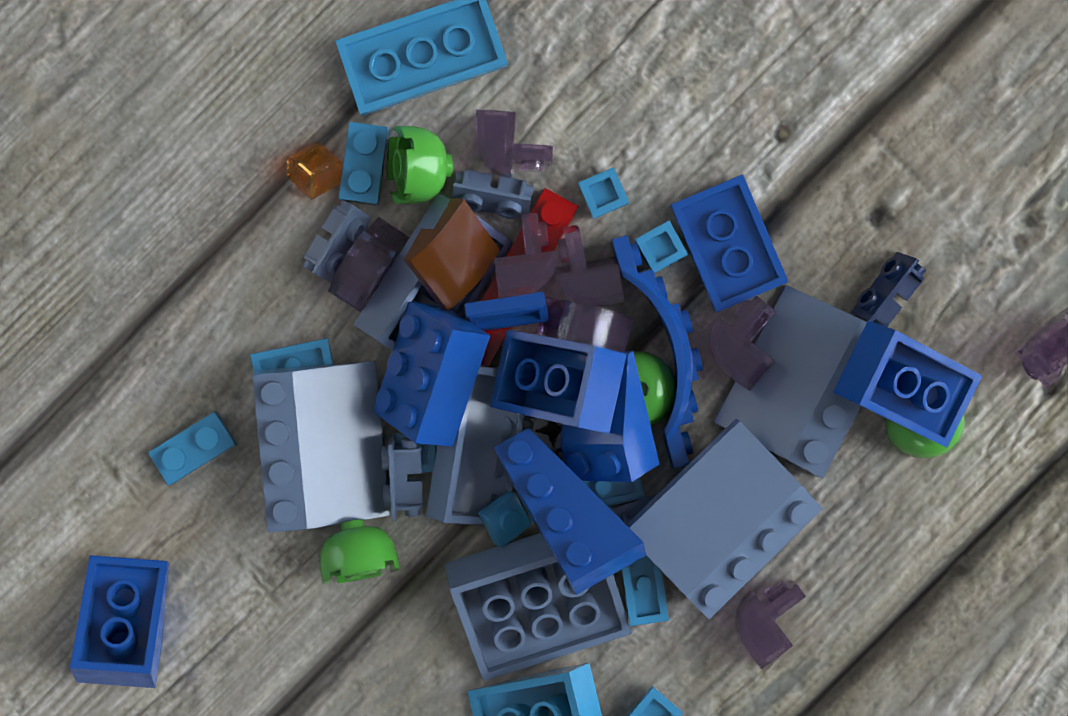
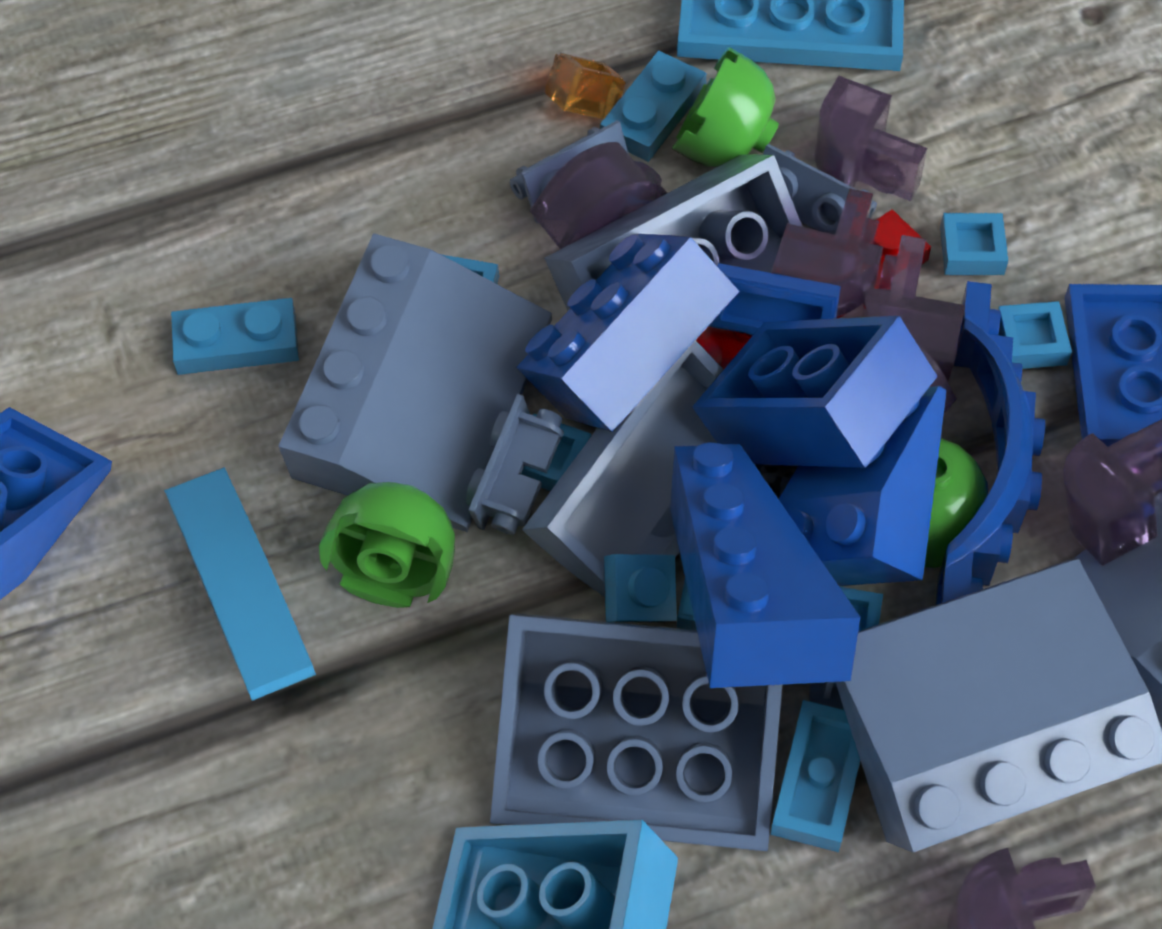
camera: 25 degrees right, 30 degrees down
reddish brown slope [404,198,500,311] -> none
none -> dark azure slope [164,467,316,701]

